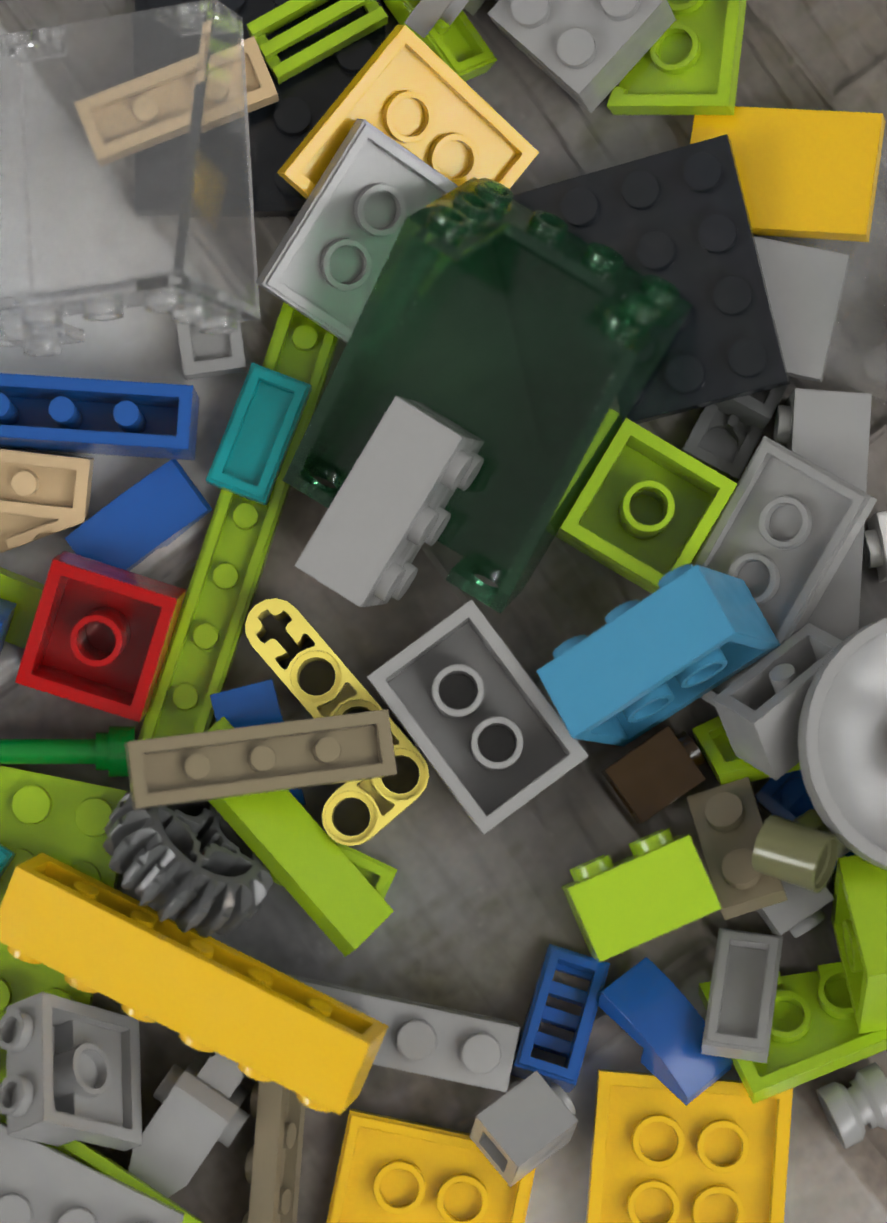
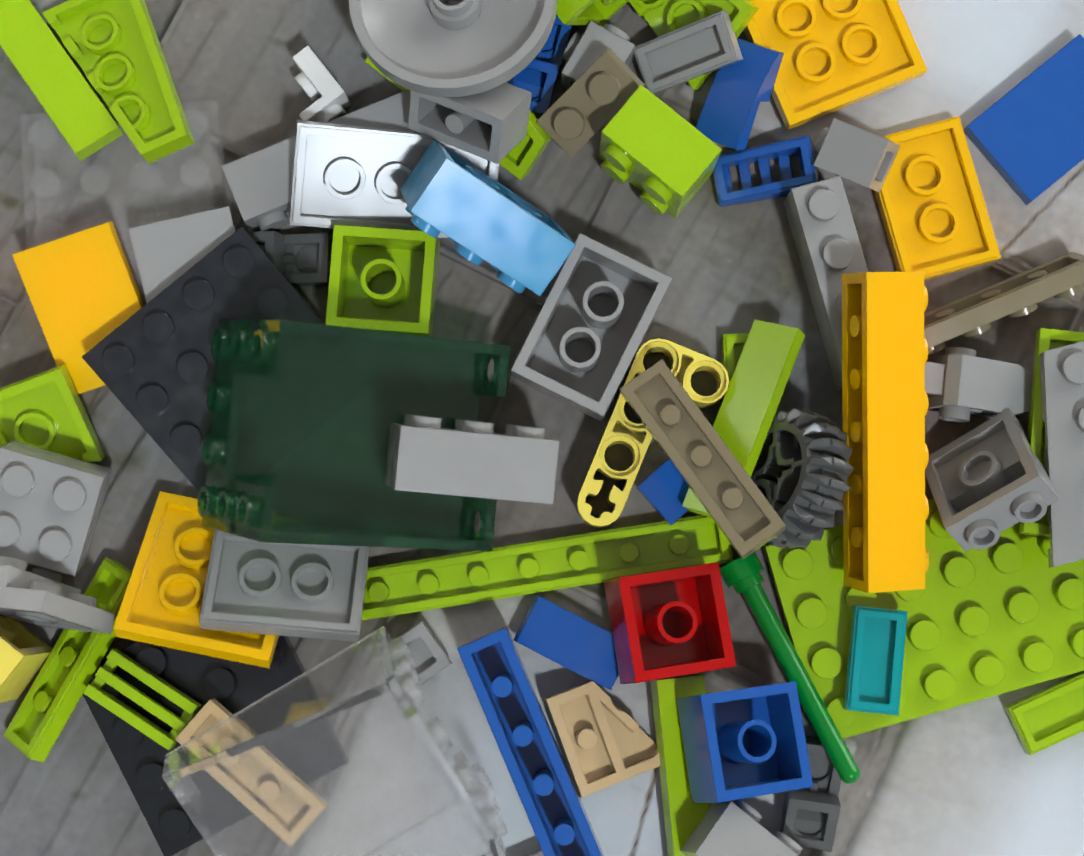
camera: 110 degrees left, 0 degrees up
teal tile [206,363,312,506] -> none
dark brown brick [601,726,706,824] -> none
olive piece [752,808,851,893] -> none

